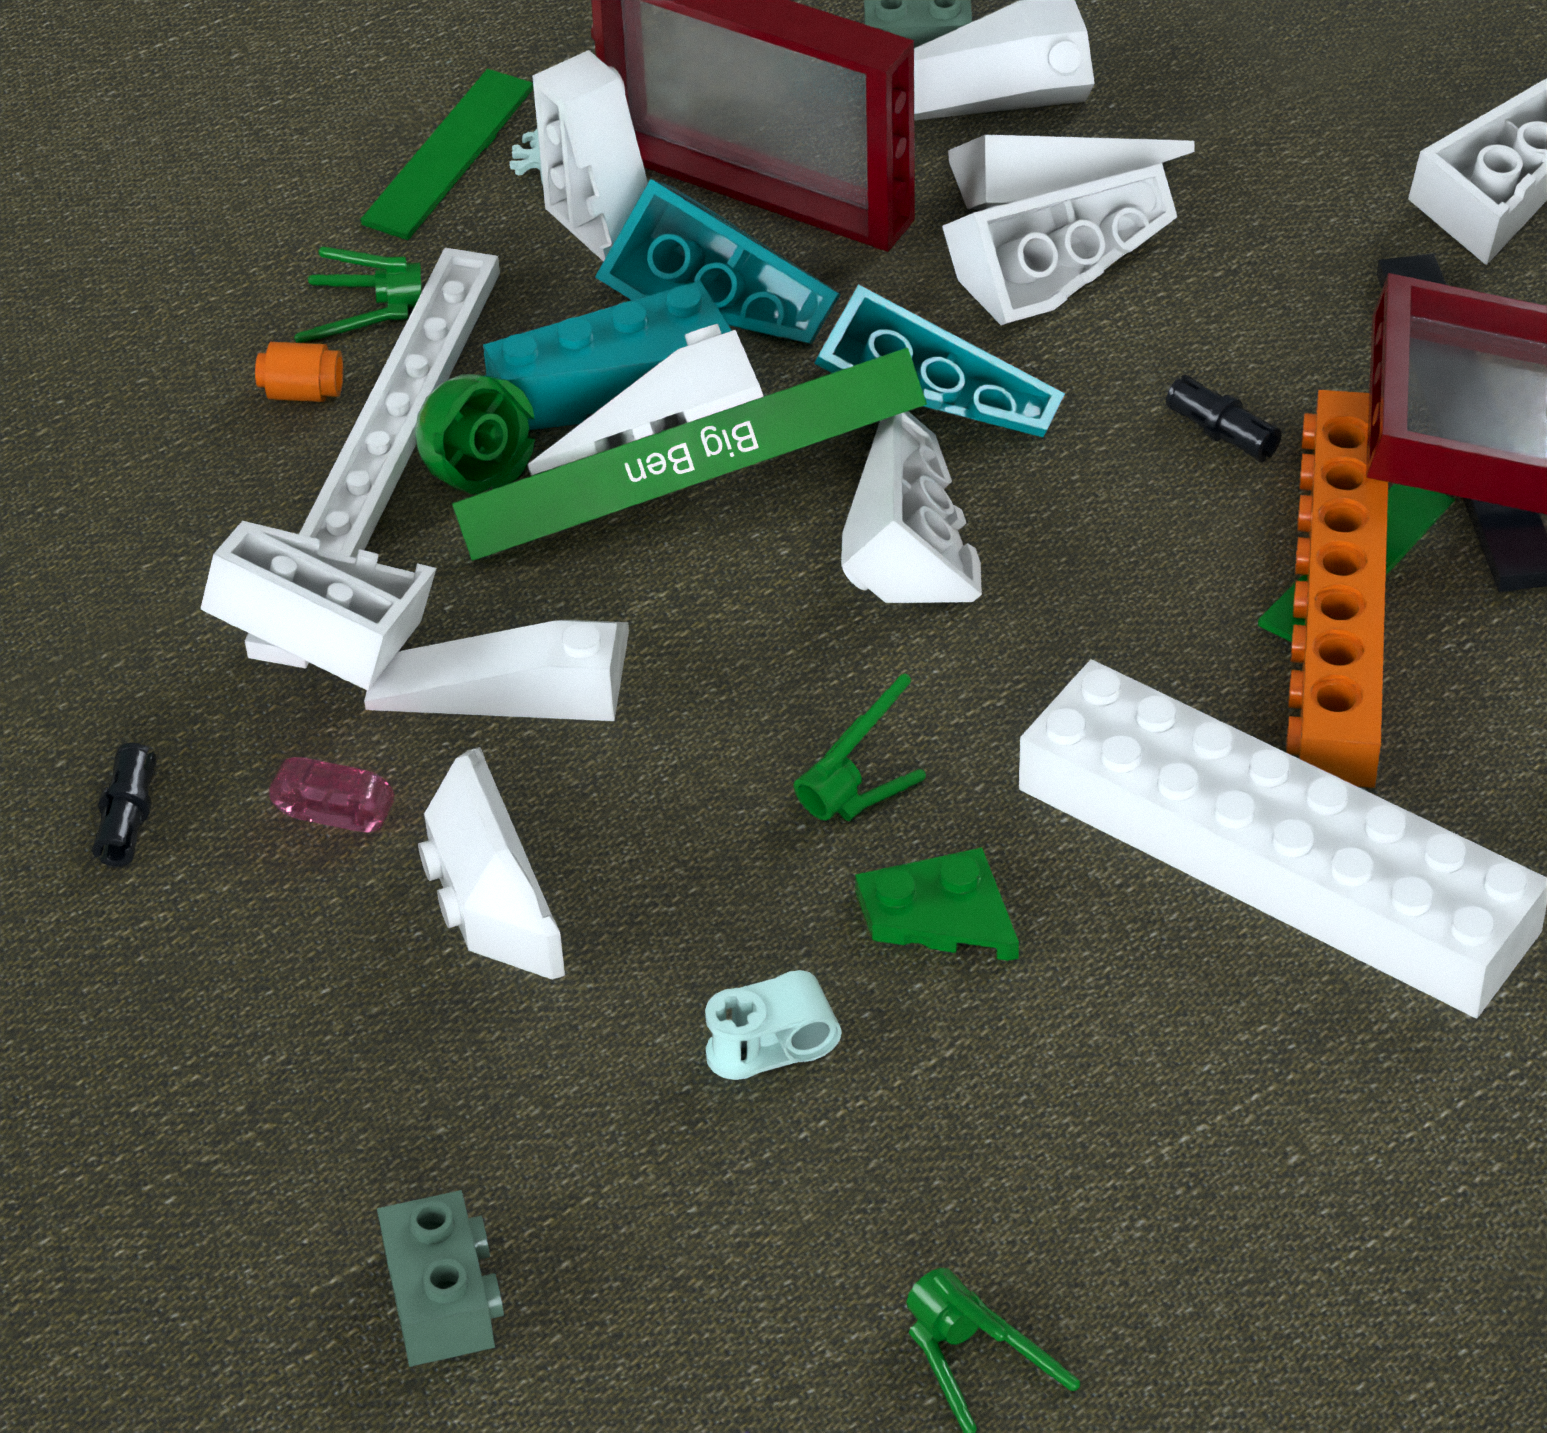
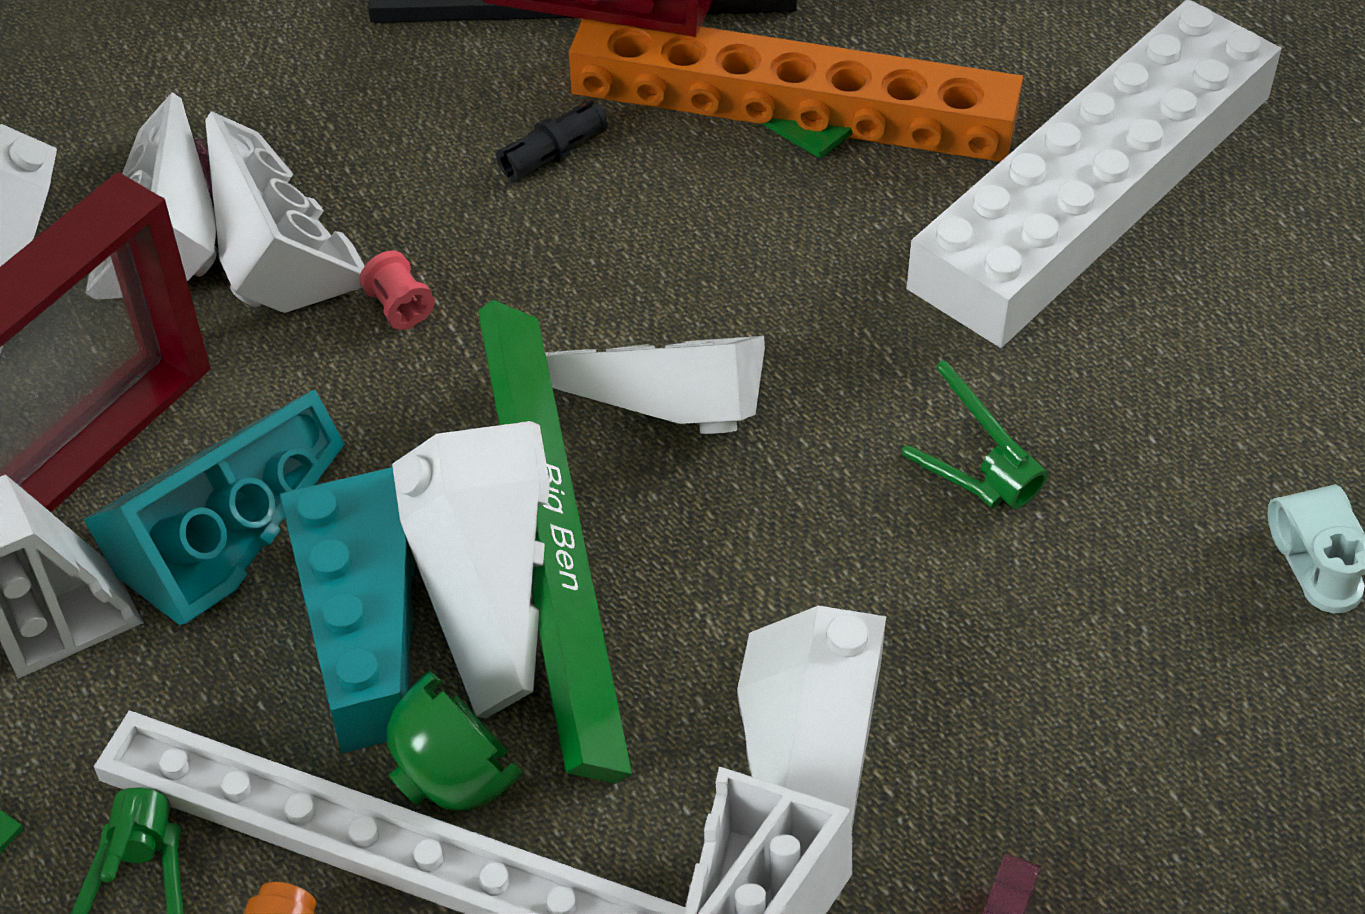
camera: 85 degrees left, 5 degrees up
white wedge [418,747,565,980] -> none
teal wedge [814,284,1065,437] -> none
green wing [855,847,1019,961] -> none
none -> coral bush [359,251,435,330]

